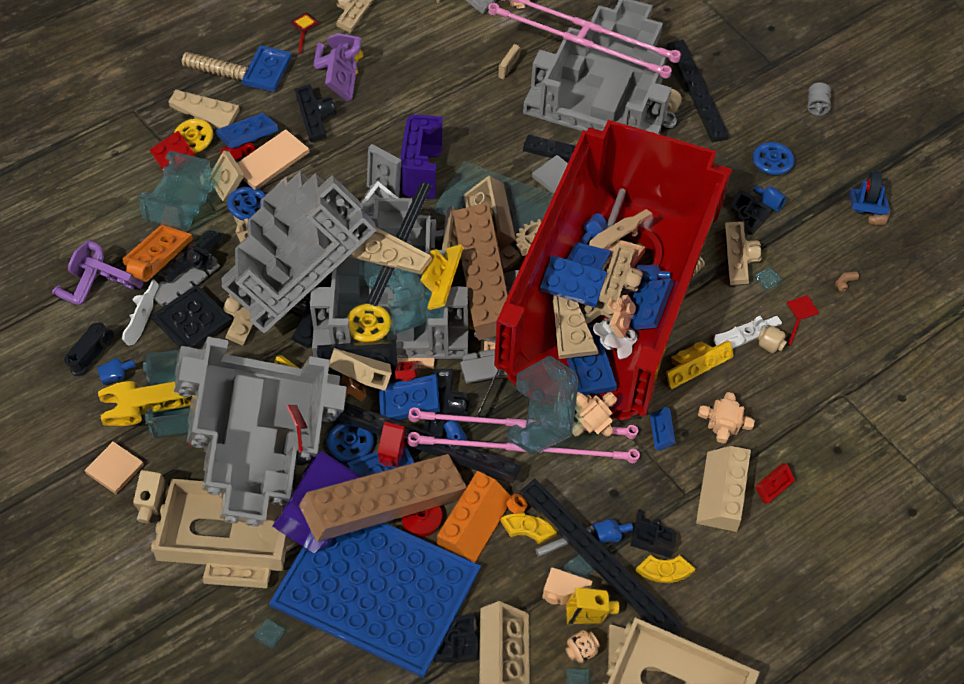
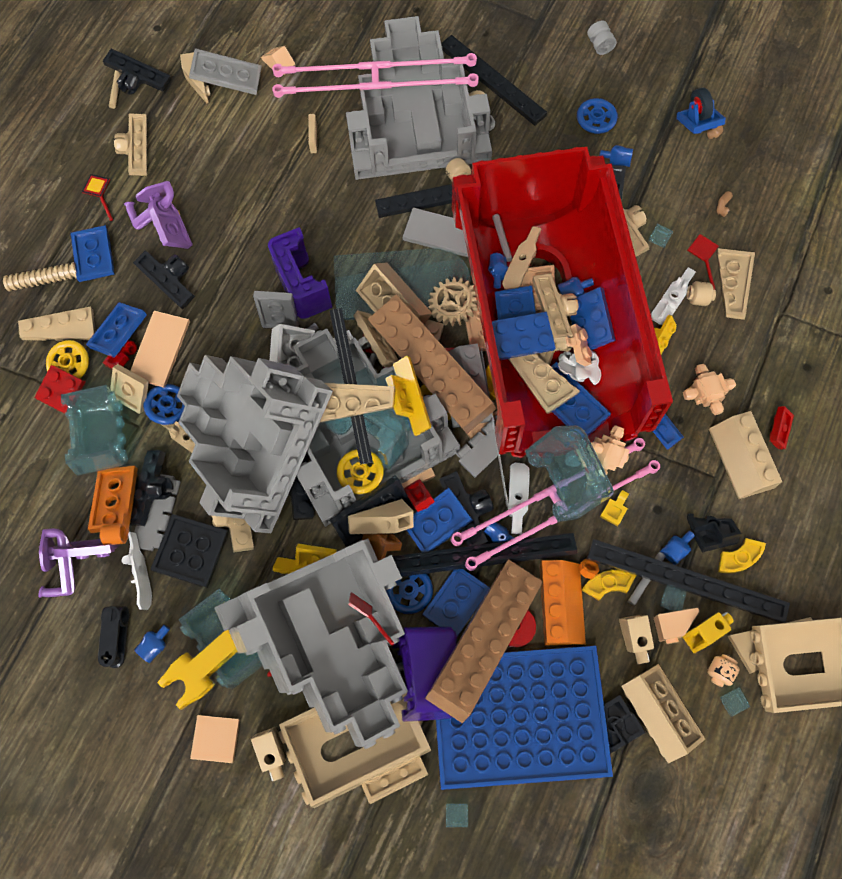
camera: 25 degrees left, 15 degrees up
red slope [378,422,405,468] -> none
none -> white piece [508,462,529,535]
none -> yellow plate [600,490,629,527]
none -> tan torso [619,615,654,664]
none -> tan wing [717,248,755,320]

